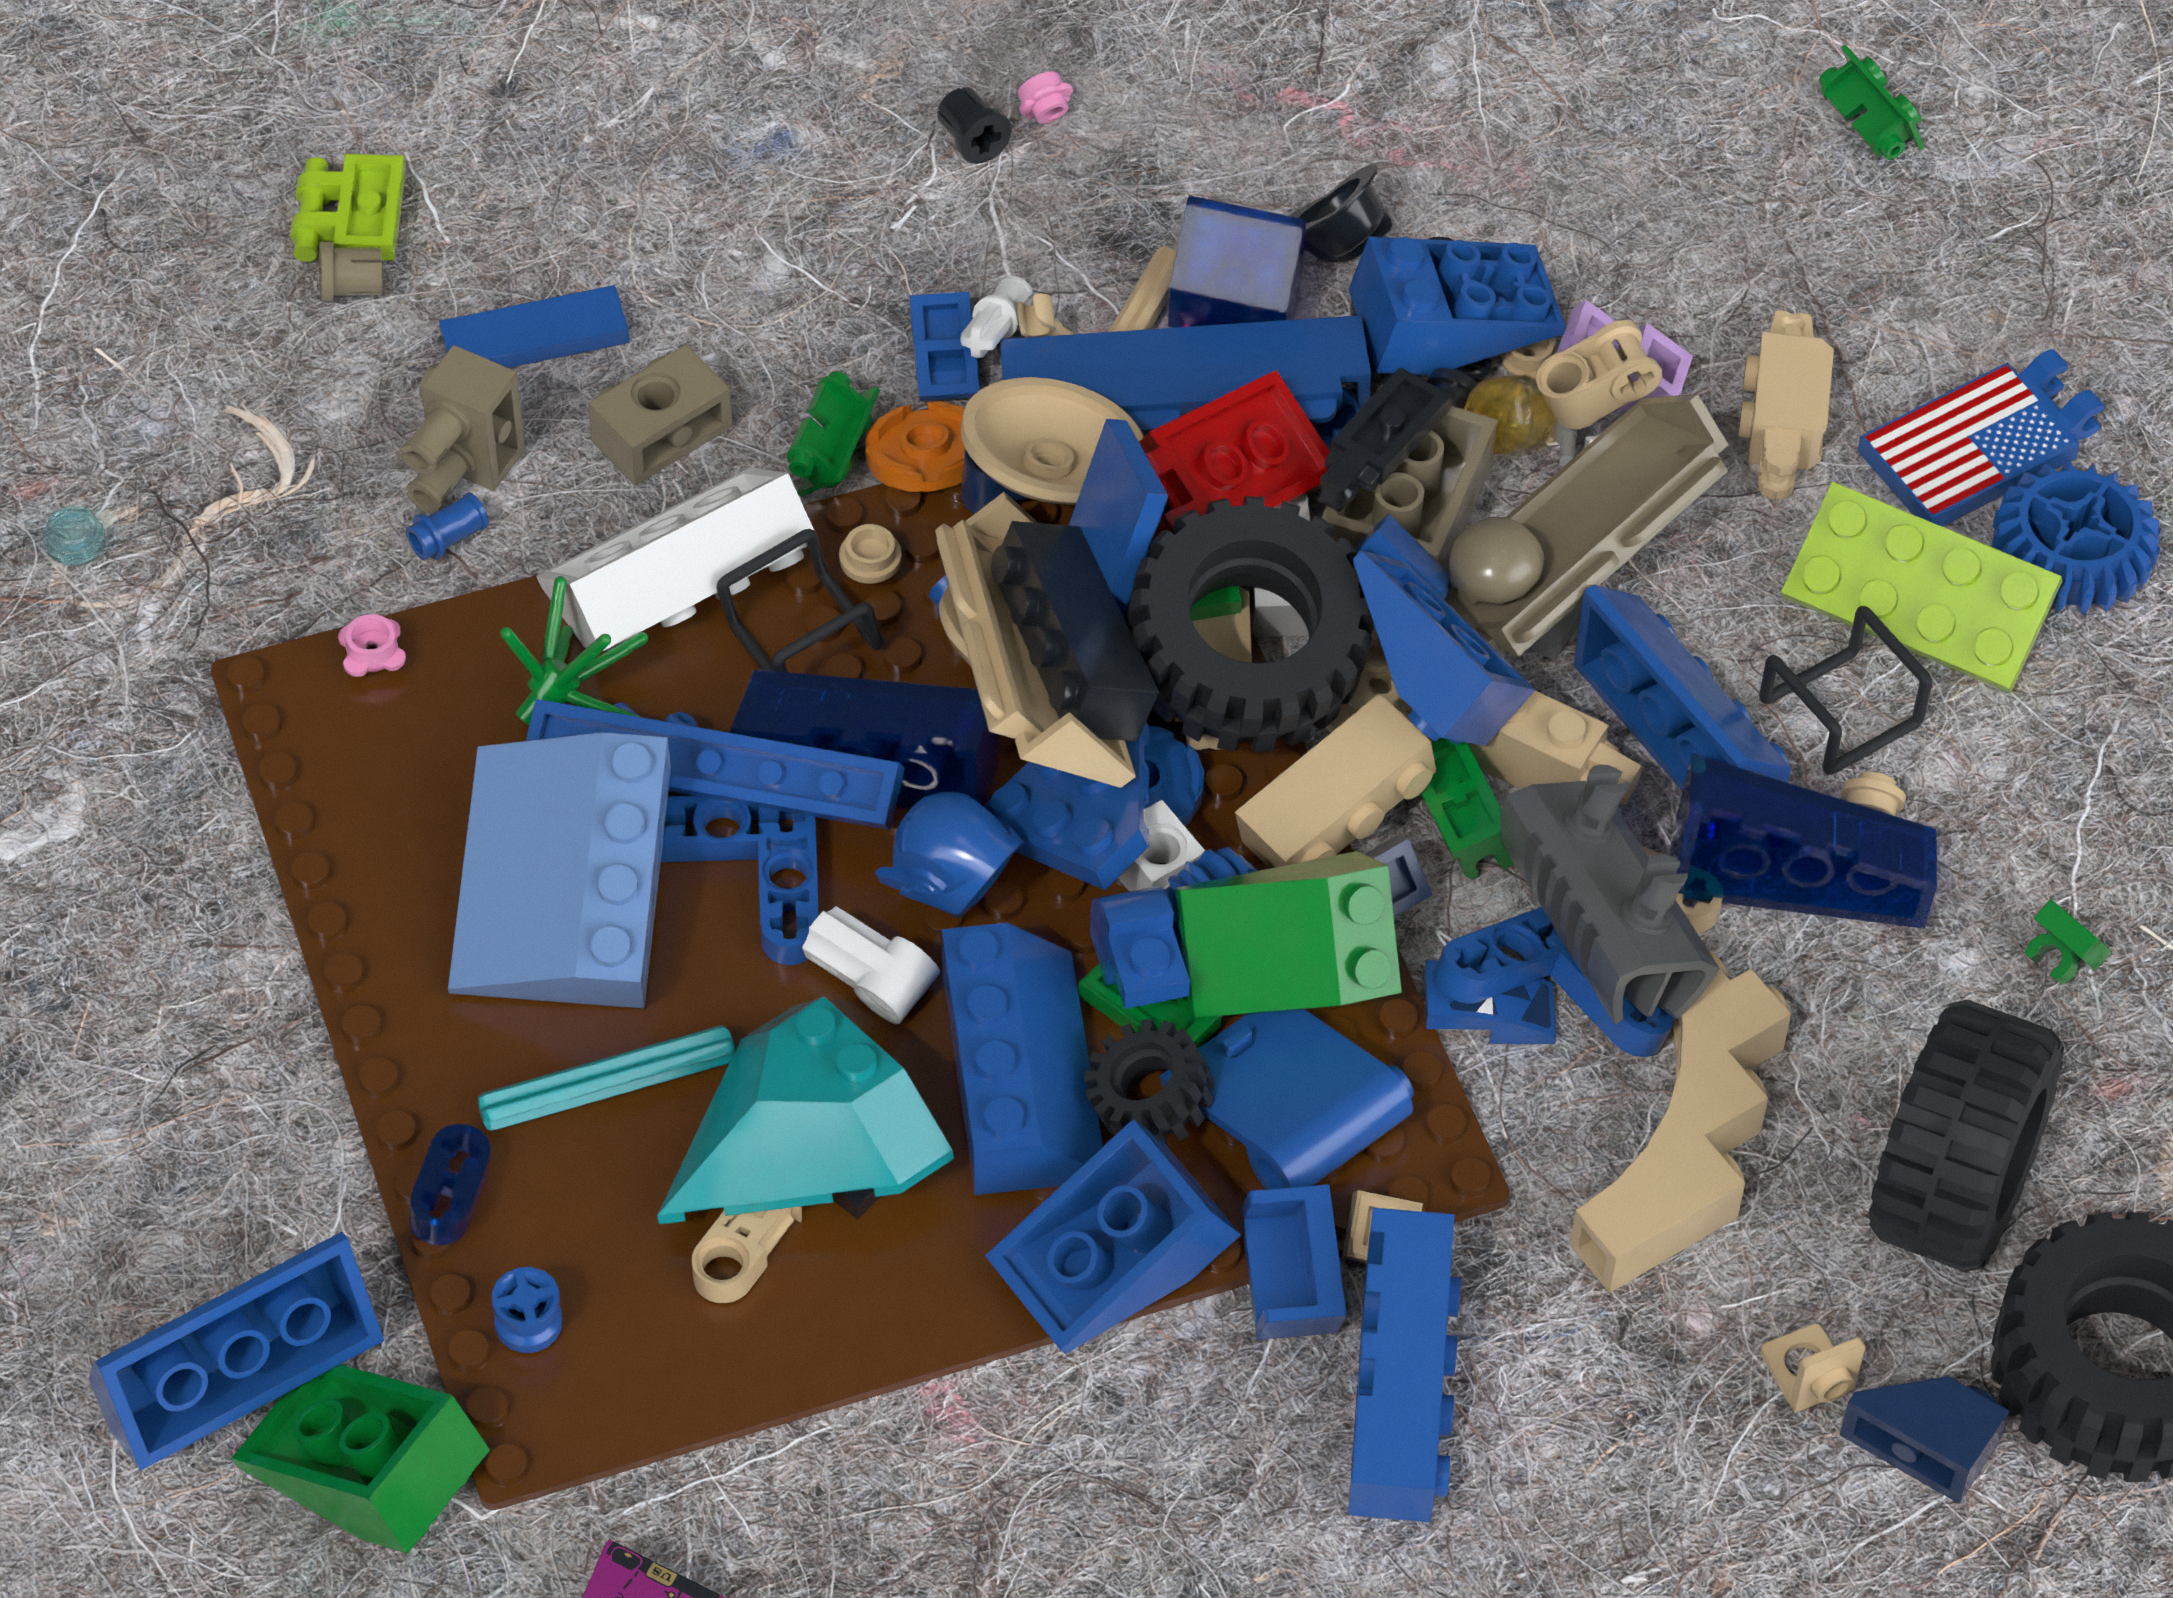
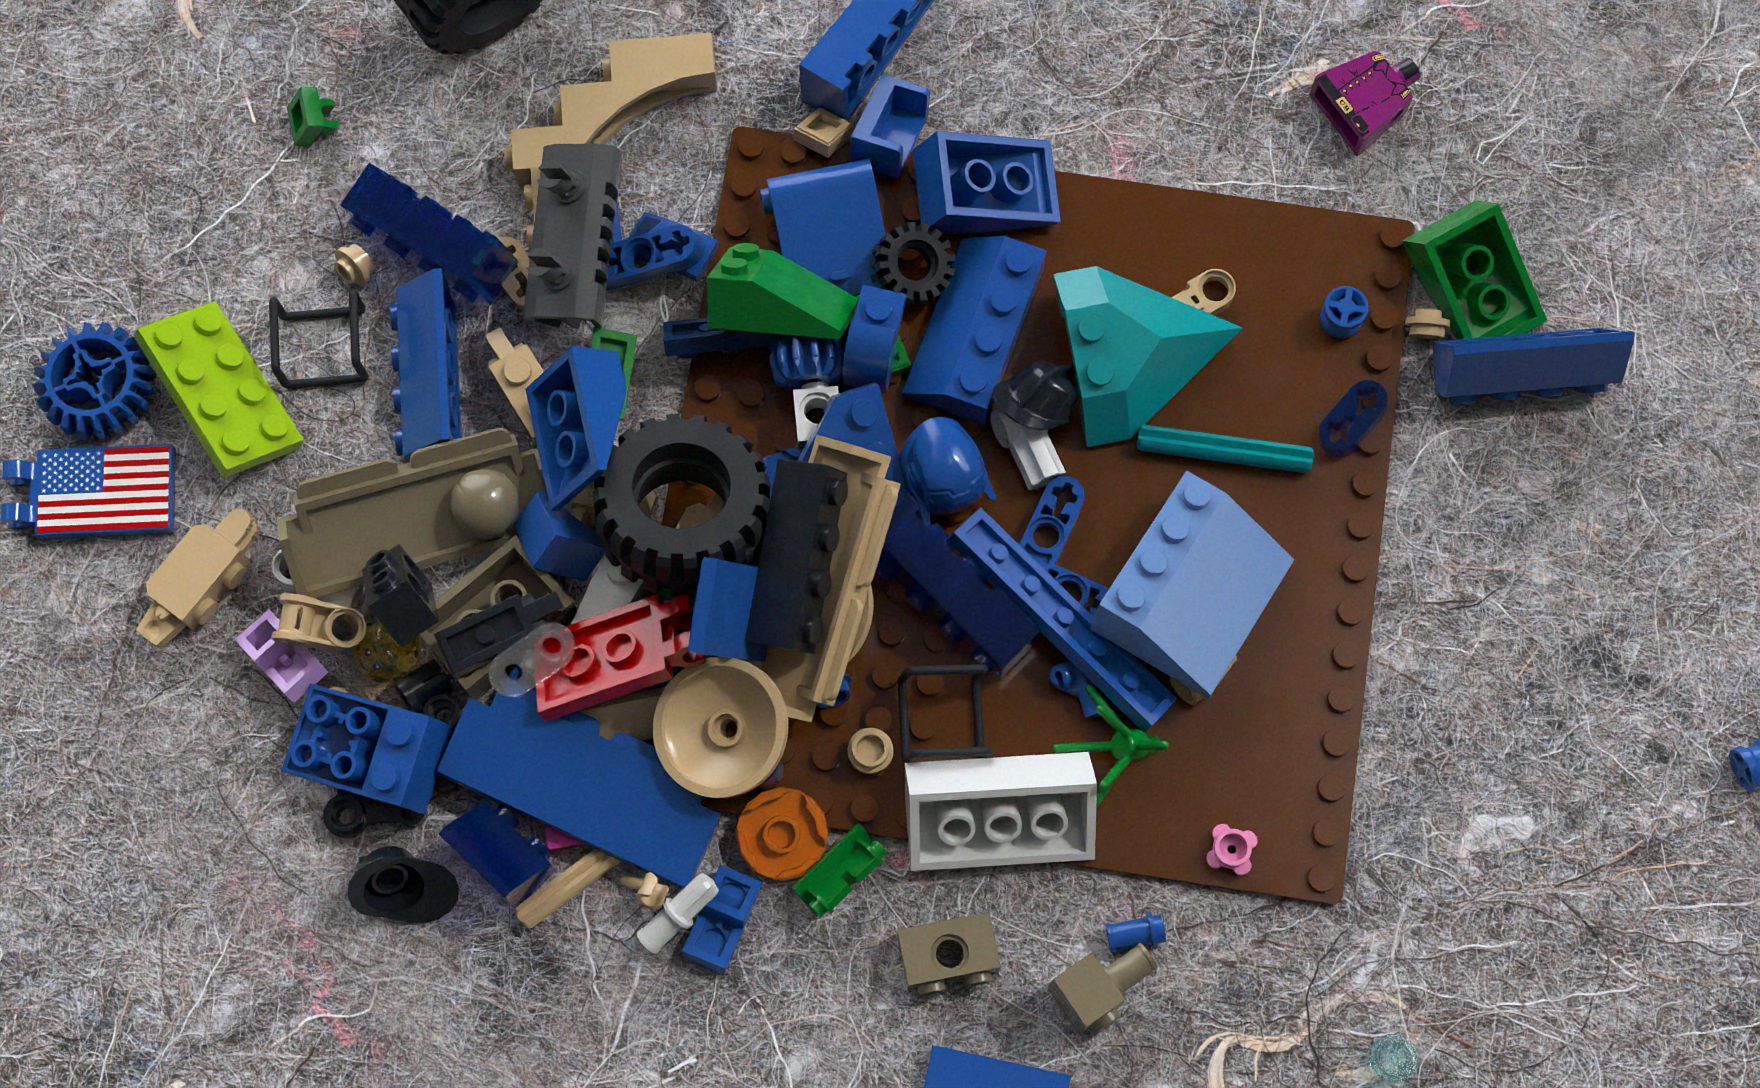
camera: 150 degrees left, 20 degrees up
tan brick [1235,693,1436,869] -> none
none -> black brick [362,544,439,647]
none -> clear plate [489,622,575,697]
none -> black piece [992,360,1079,431]
none -> tan plate [1405,309,1450,339]

